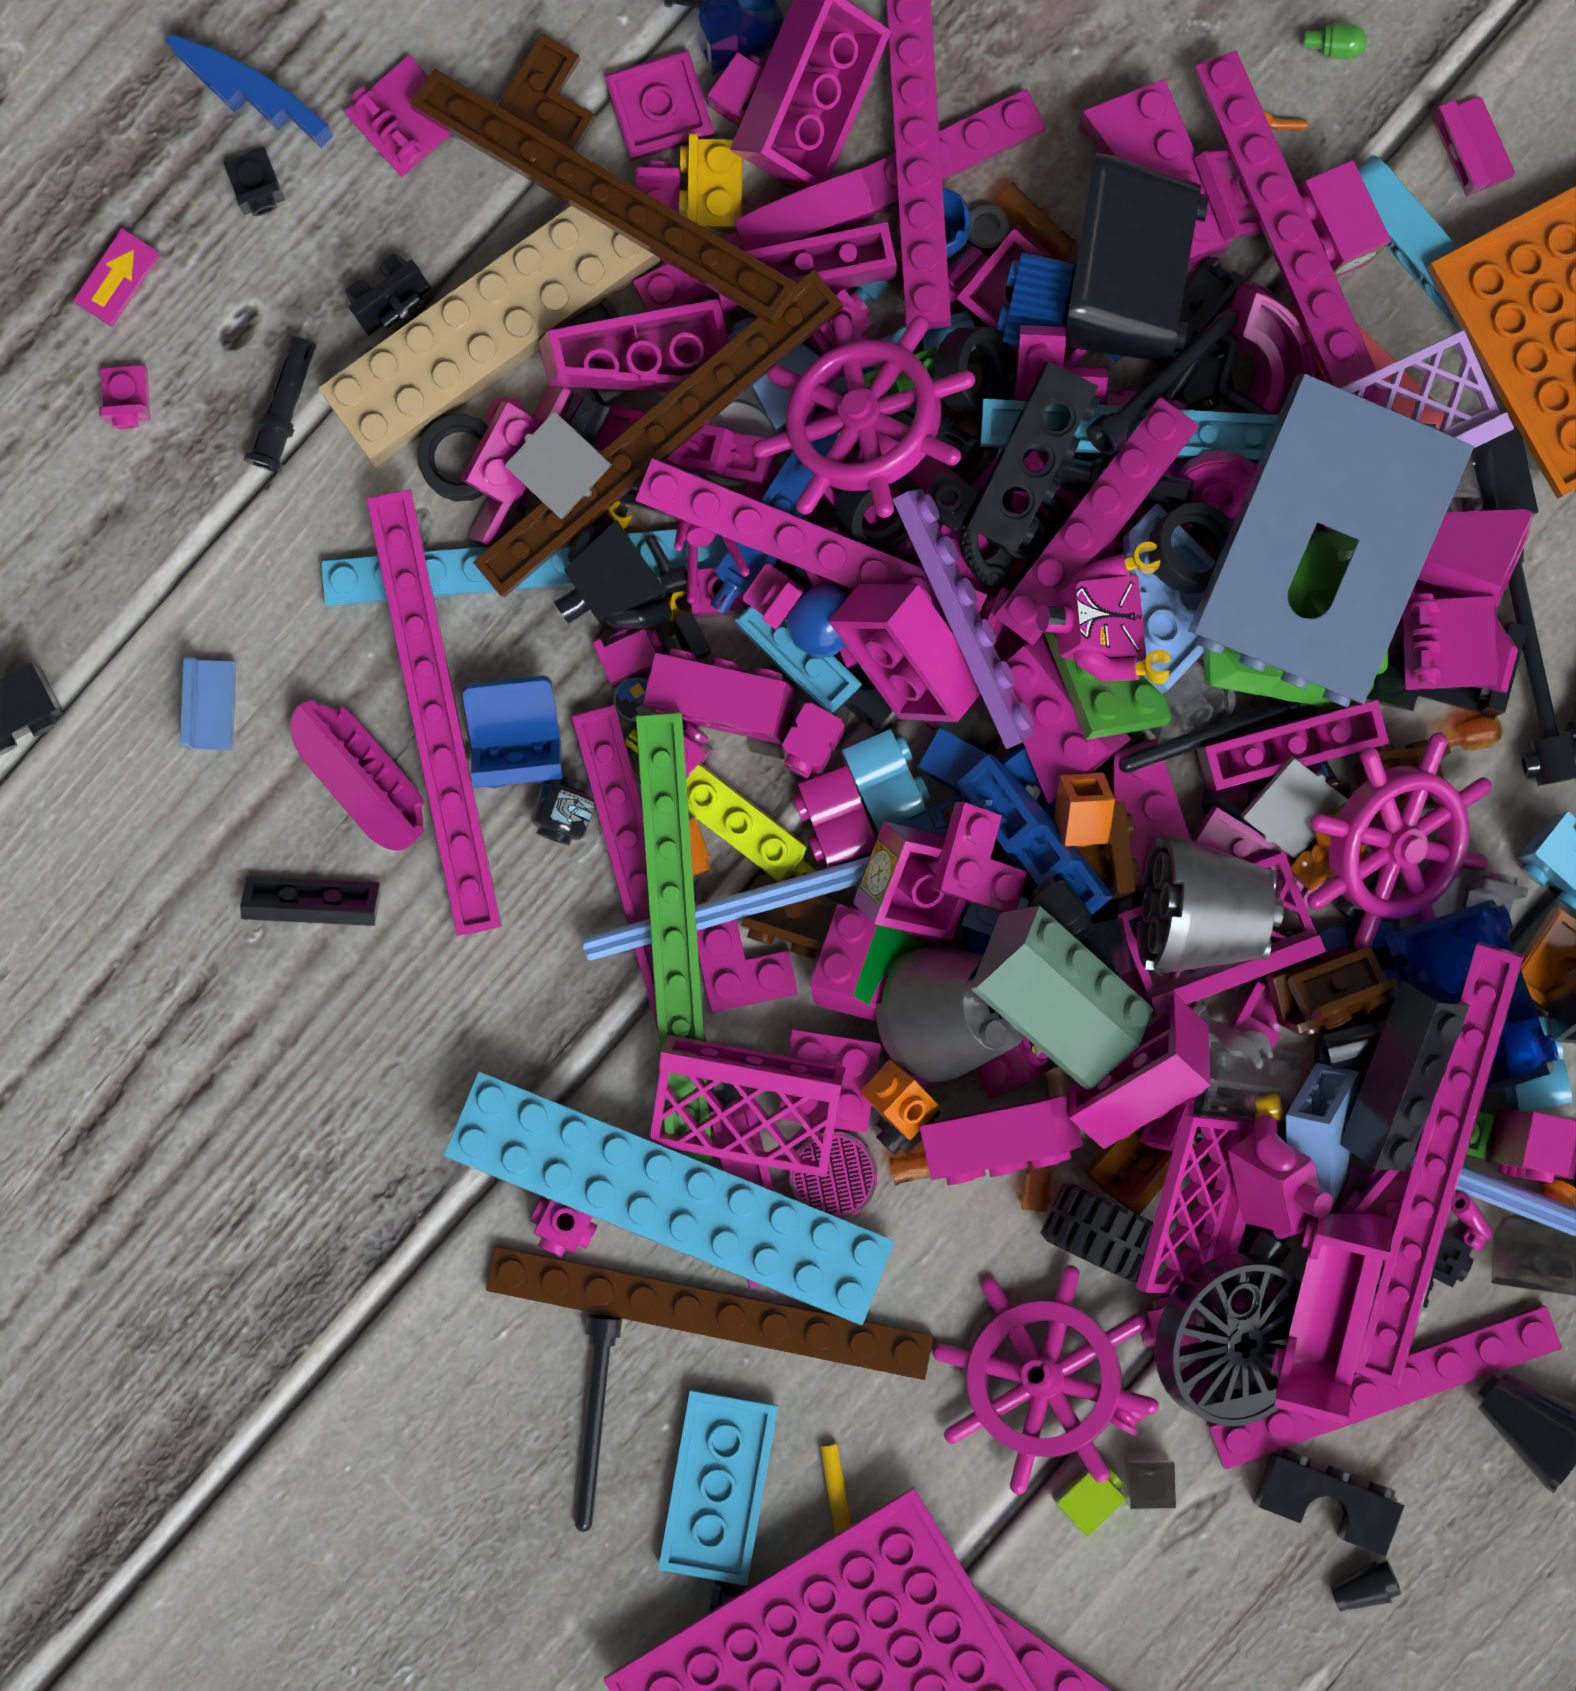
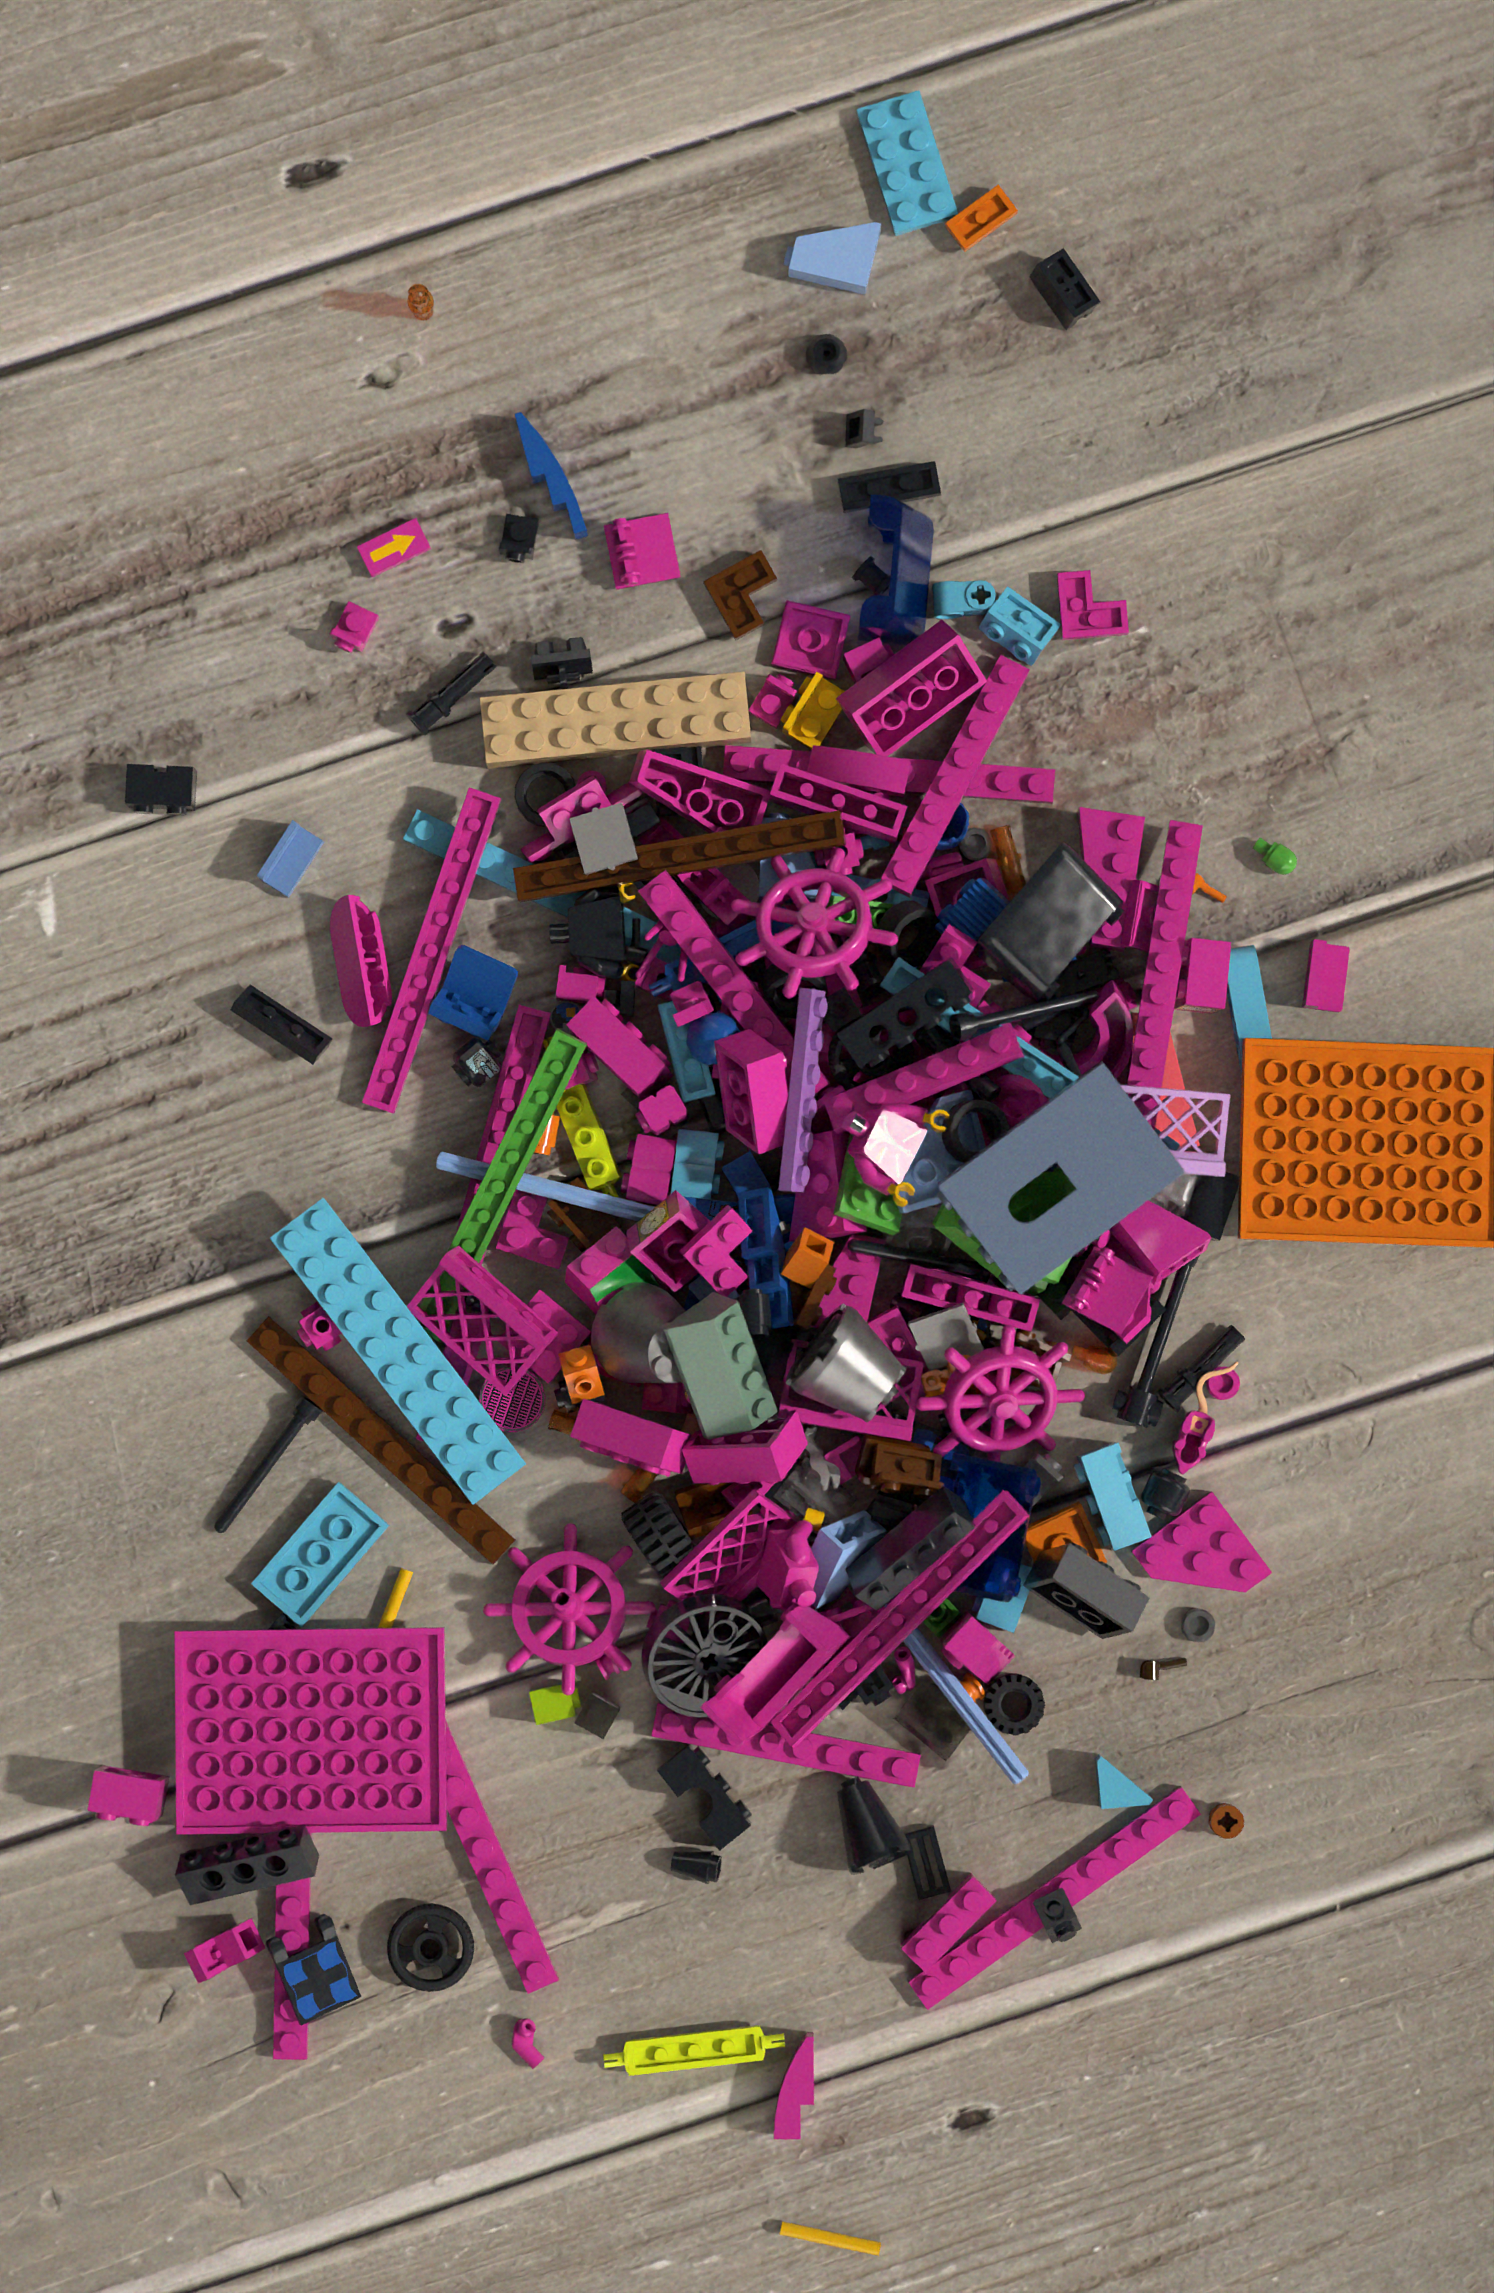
camera: 35 degrees right, 0 degrees up
reddish brown plate [409,68,799,326] -> none

